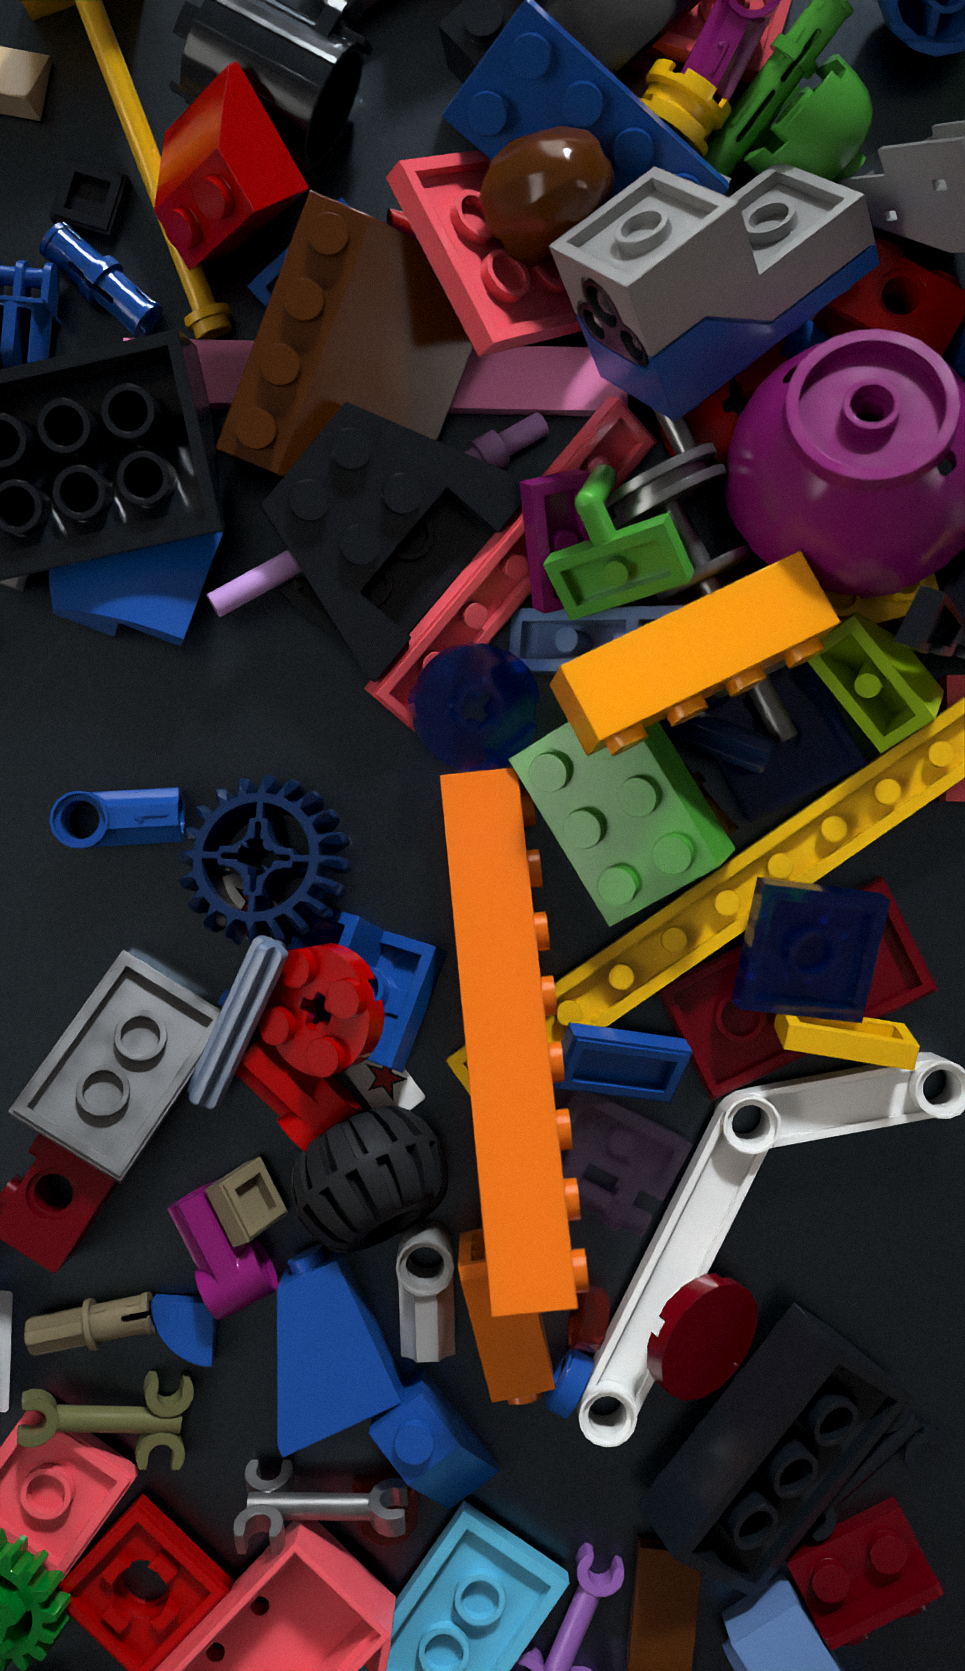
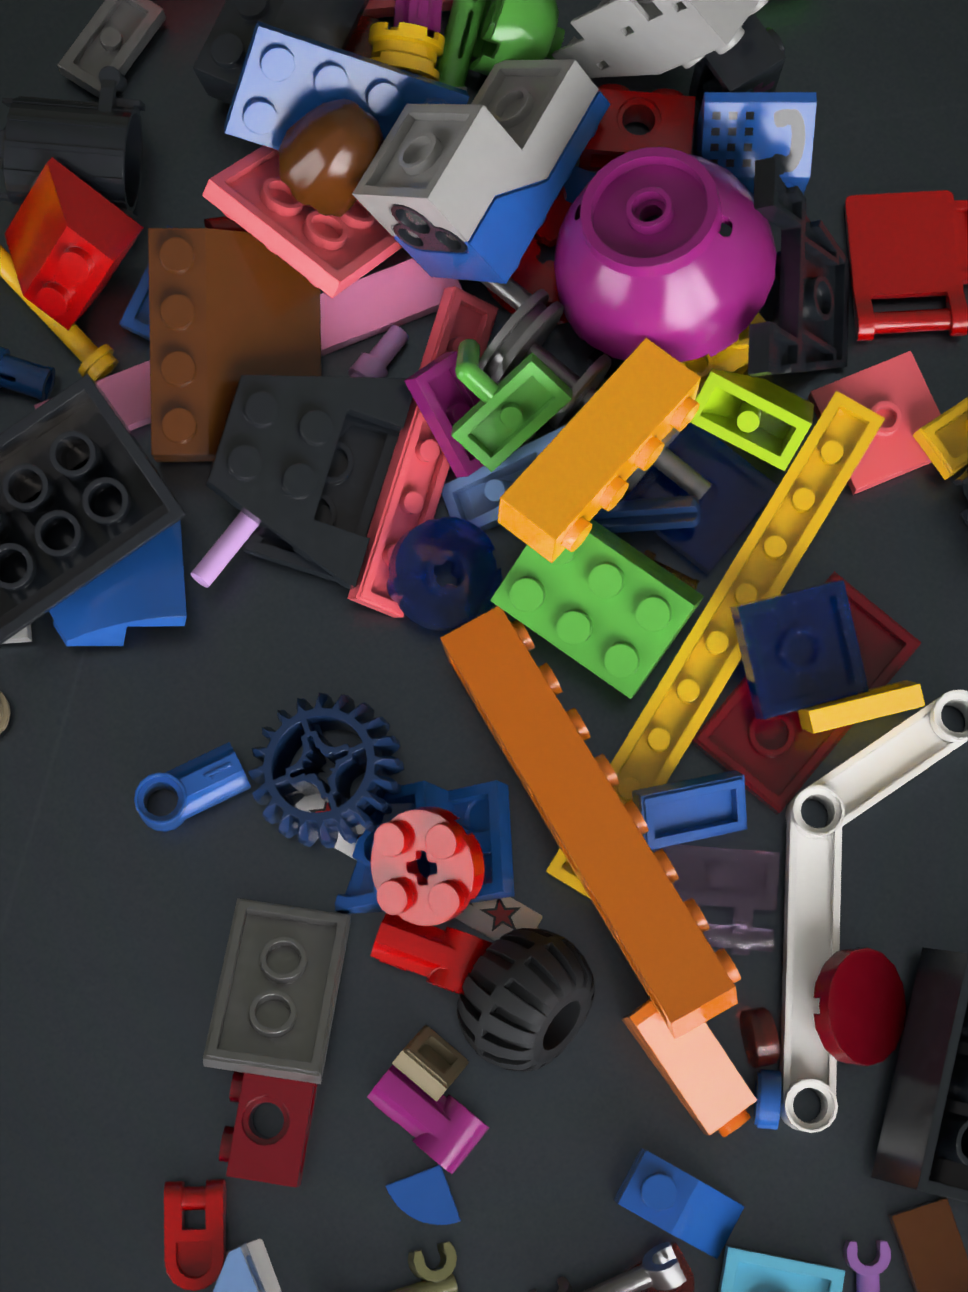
camera: 25 degrees left, 10 degrees down
dark tan axle [24,1291,157,1356] -> none
sand blue axle [187,935,288,1110] -> none
blue slope [277,1244,405,1457] -> none
light grey piece [396,1220,456,1363] -> none

